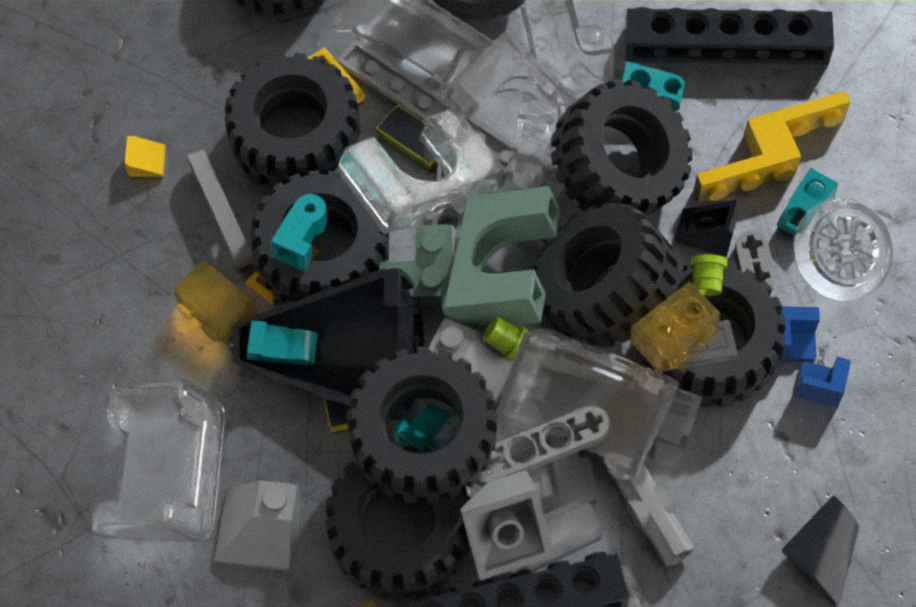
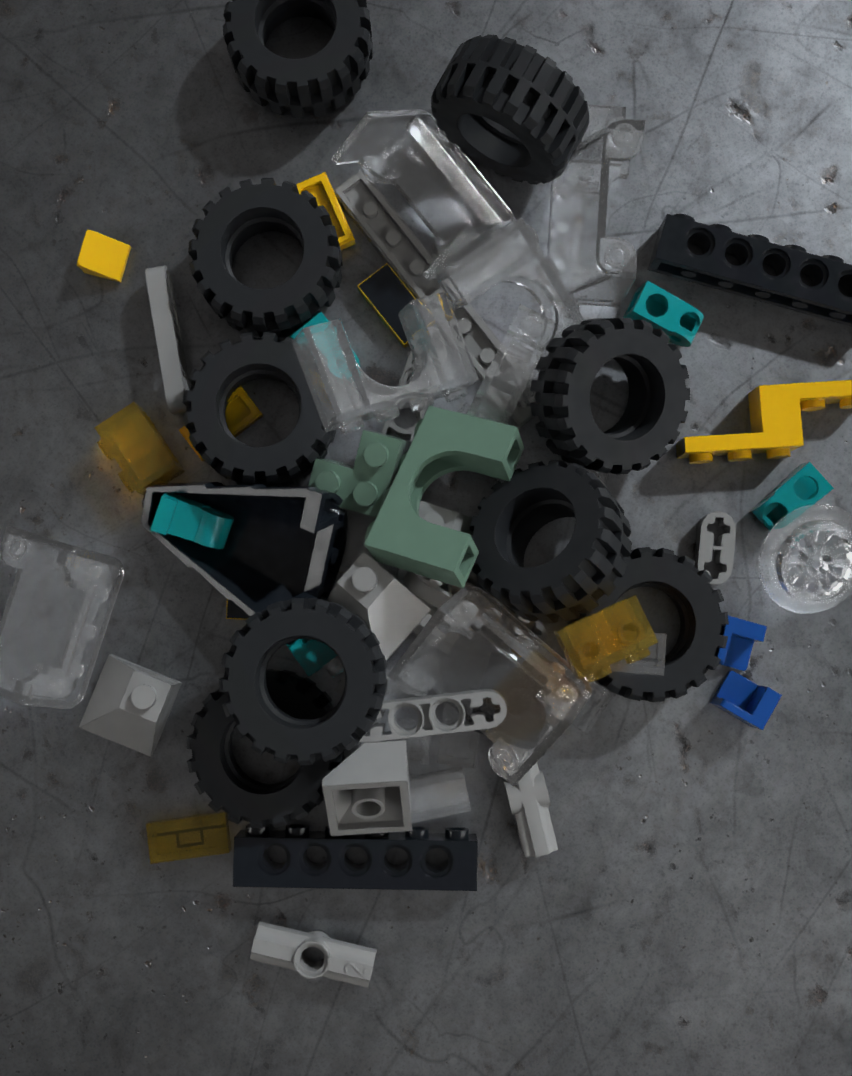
camera: 15 degrees right, 20 degrees up
teal leg [271,194,327,272] -> none
lime piece [483,316,529,362] -> none
black slope [674,199,742,256] -> none
lime piece [690,255,728,296] -> none
black slope [781,495,859,606] -> none

